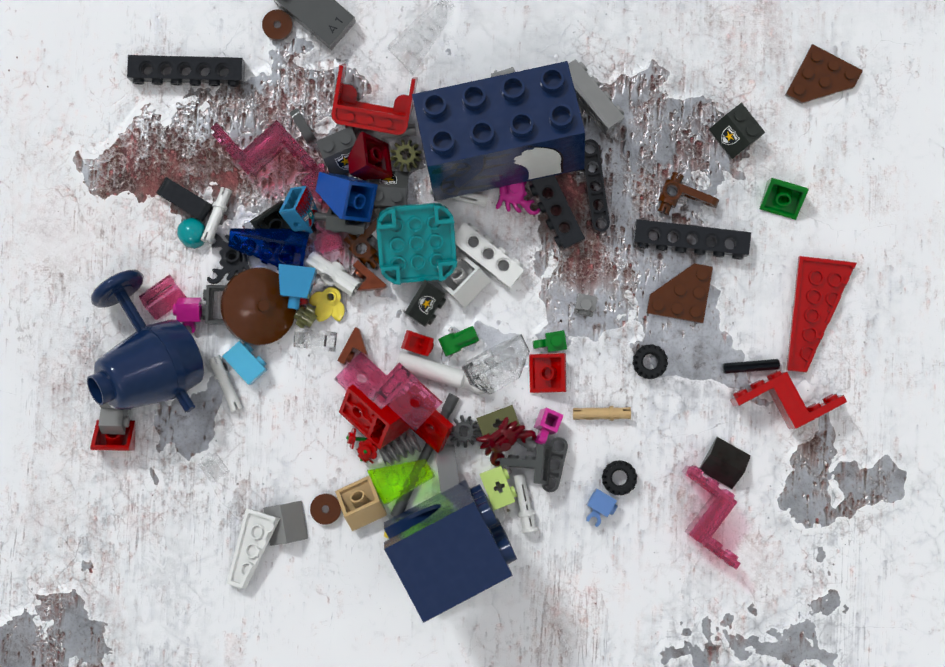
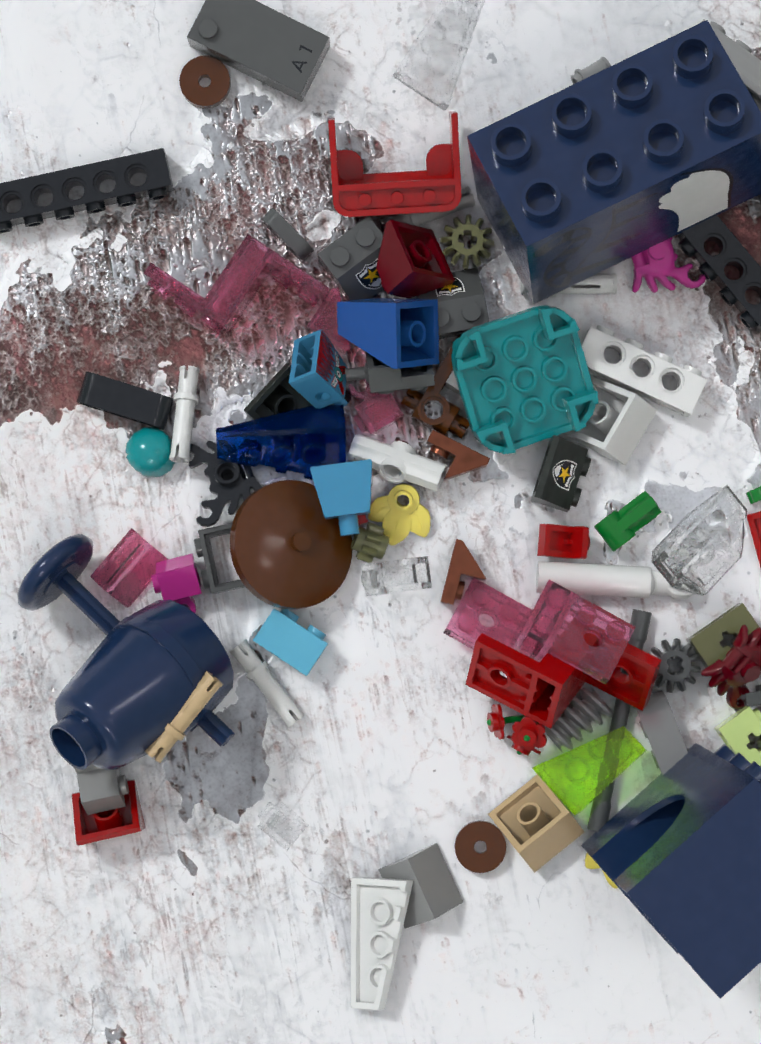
camera: 15 degrees left, 0 degrees up
none -> tan pin [145,671,223,763]

